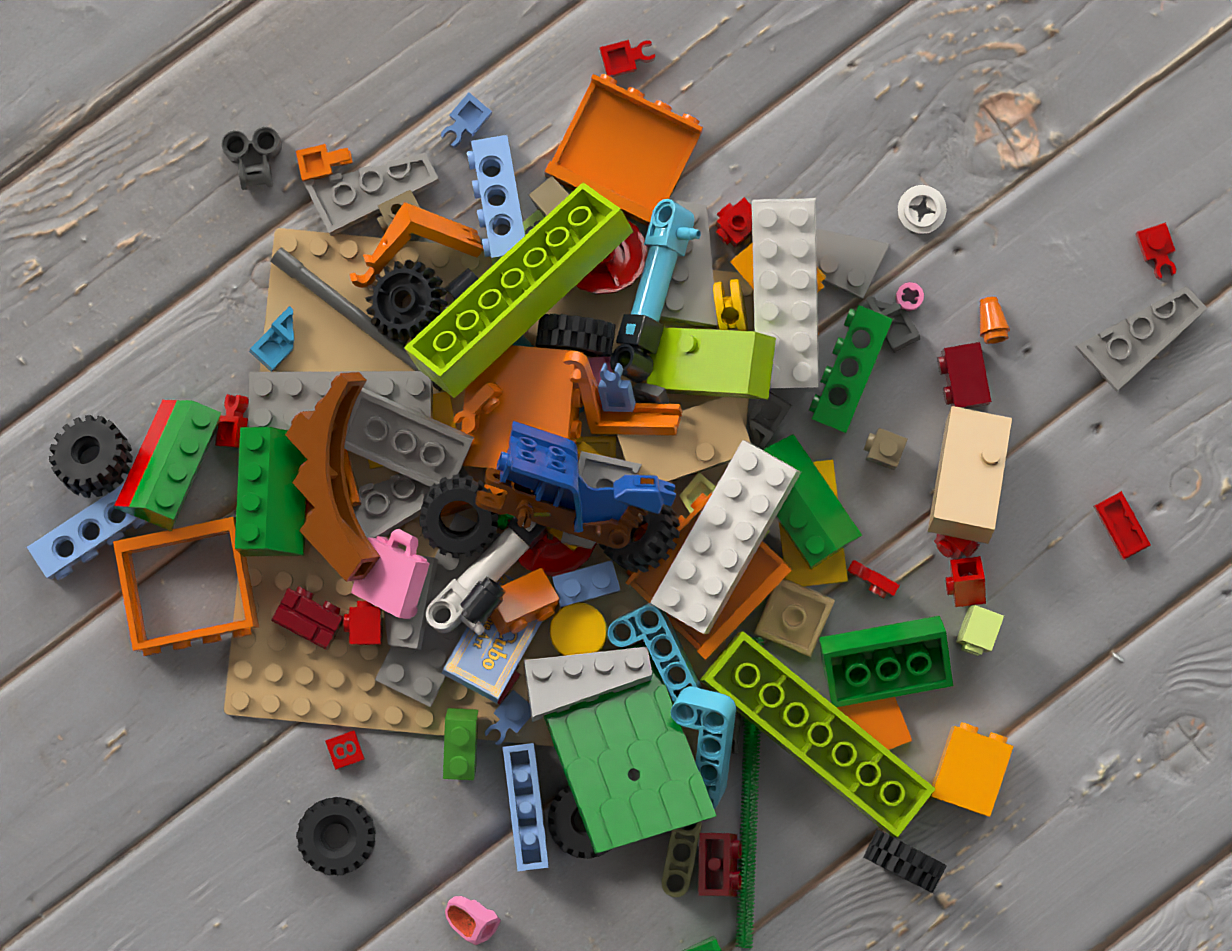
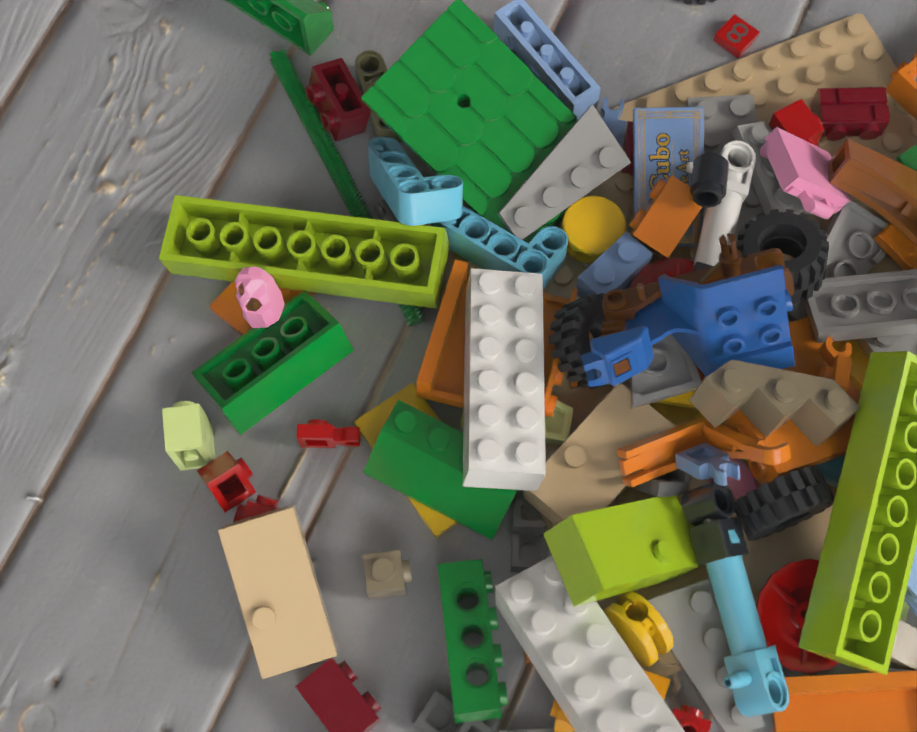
camera: 155 degrees right, 15 degrees down
bright green brick [443,708,479,780] -> none
tan tile [754,578,835,657] -> none
black tyre [863,830,947,893] -> none
light orange brick [930,722,1014,817] -> none
red plate [1093,491,1151,560] -> none
none -> bright pink rock [235,266,285,328]
none -> dark tan brick [690,359,861,447]

